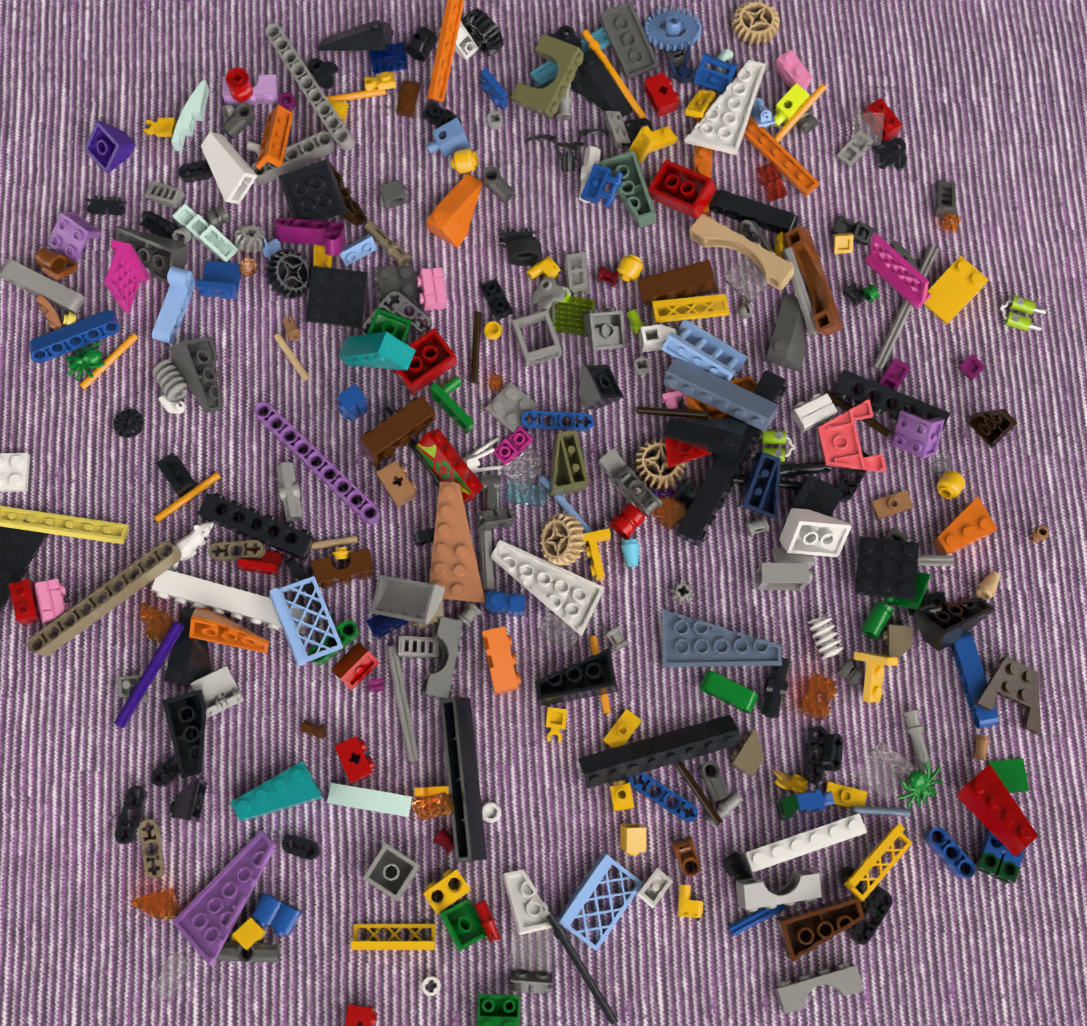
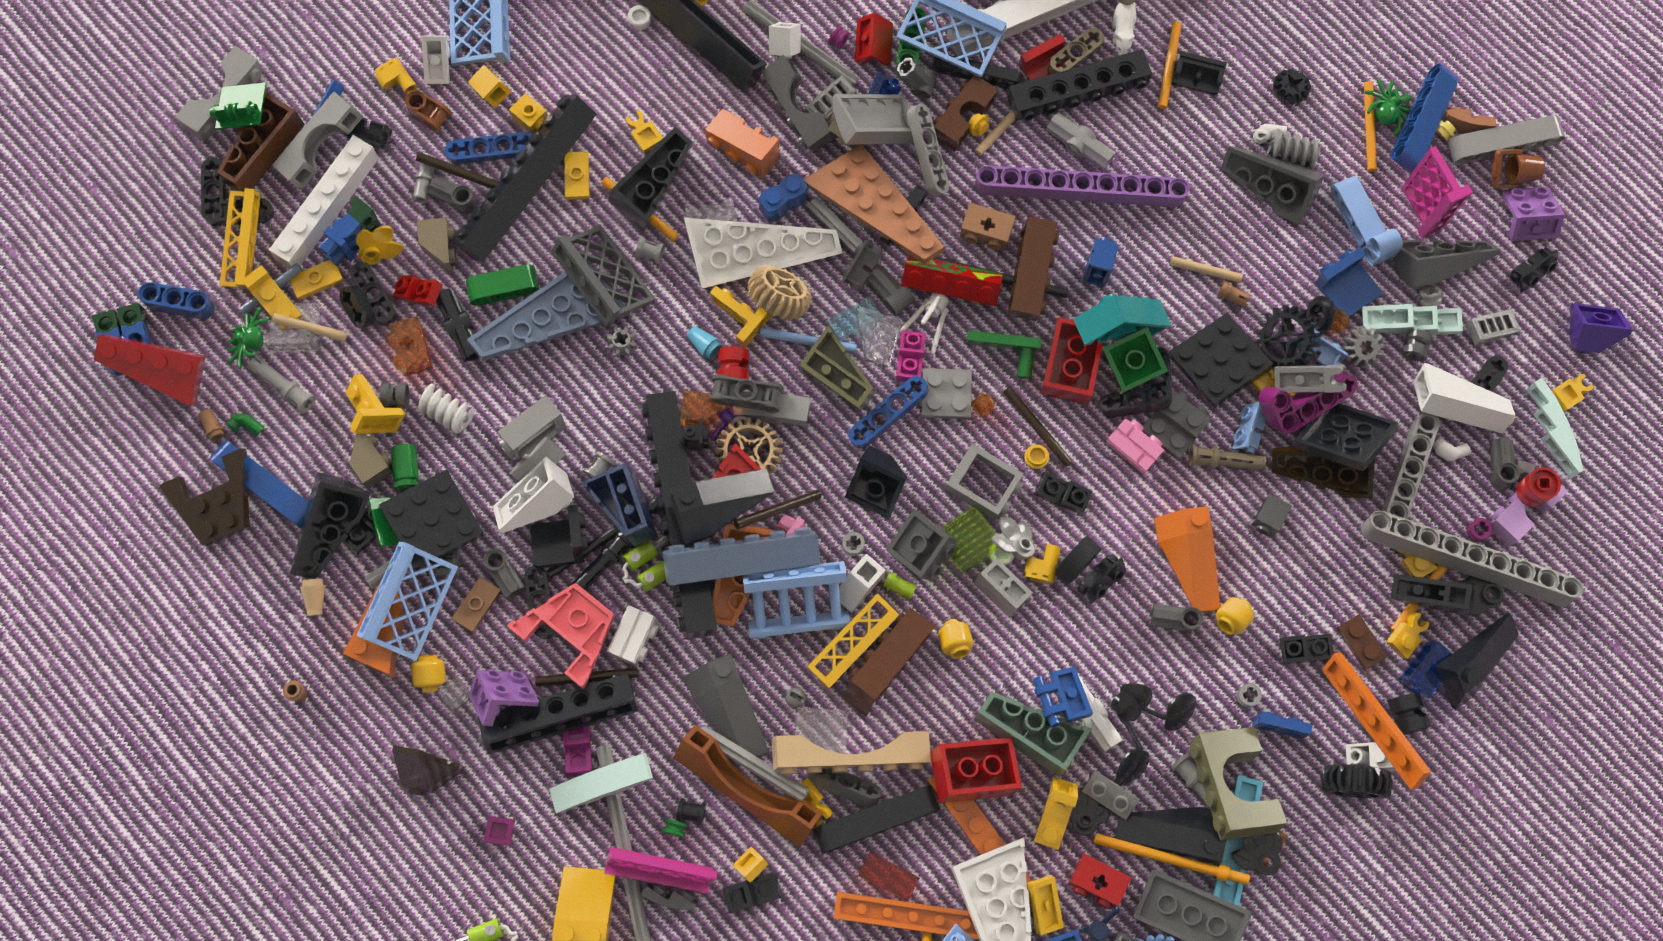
camera: 140 degrees right, 0 degrees up
black hinge [140,210,180,239] -> none
orange fence [255,104,294,169] -> none
medium blue torso [426,117,471,157] -> none
light grey bush [456,602,482,628] -> none
dark red bush [597,266,619,287] -> none
green piece [988,758,1029,793] -> none
none -> hinge [209,82,267,130]
none -> green arm [227,414,265,436]
none -> yellow bracket [241,265,302,331]
none -> tan bar [271,313,347,342]
none -> light blue fence [357,542,458,661]
none -> red slope [392,275,443,306]
none -> dark grey piece [483,549,526,600]
none -> light aqua slope [549,753,653,813]
none -> dark grey fence [551,225,655,326]
none -> white brick [769,22,801,59]
none -> dark grey piece [897,58,937,99]
none -> light grey beam [907,103,949,197]
none -> light grey plate [1274,365,1347,393]
none -> black gear [1306,296,1337,335]
none -> black slope [1390,574,1475,616]

